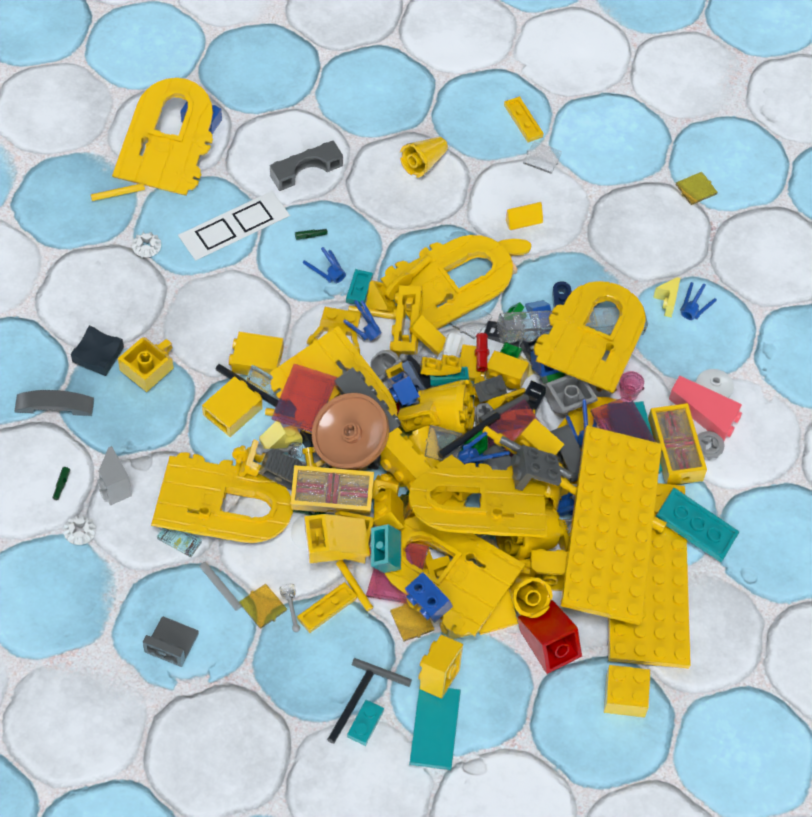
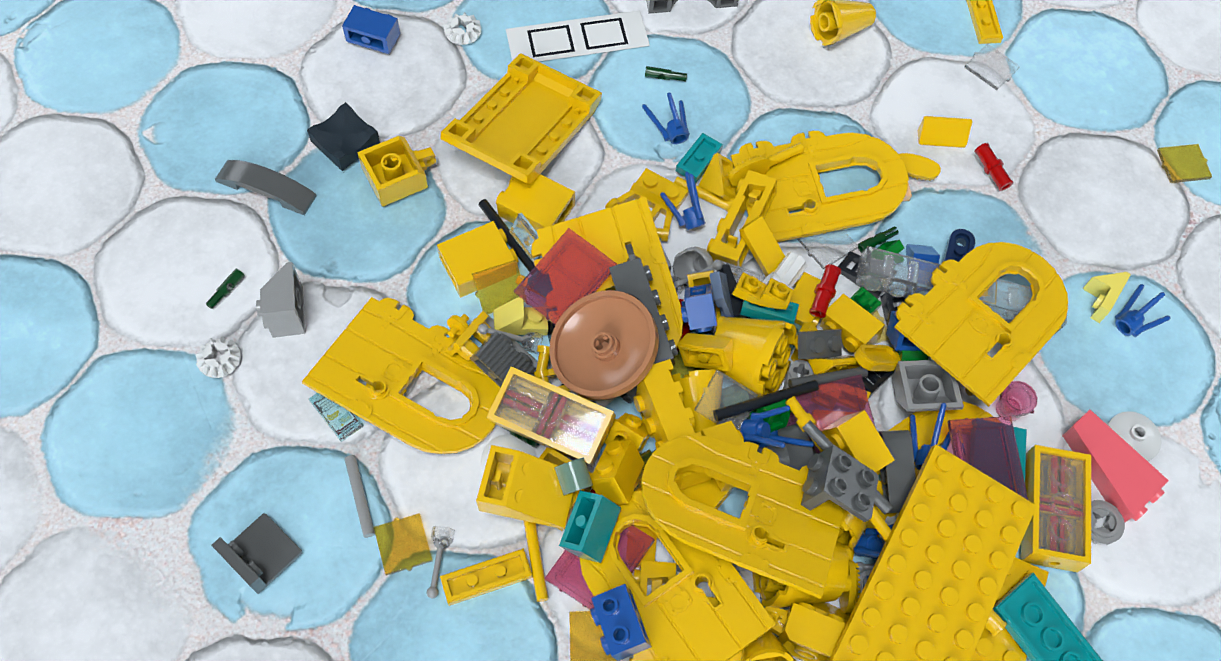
camera: 20 degrees right, 5 degrees up
none -> blue brick [342,5,400,54]
none -> yellow slope [440,53,602,183]
none -> clear yellow piece [472,260,527,314]
none -> sand green brick [554,457,593,495]
none -> yellow tile [854,344,901,371]
none -> dark green pin [857,226,899,254]
none -> red pin [974,143,1014,191]

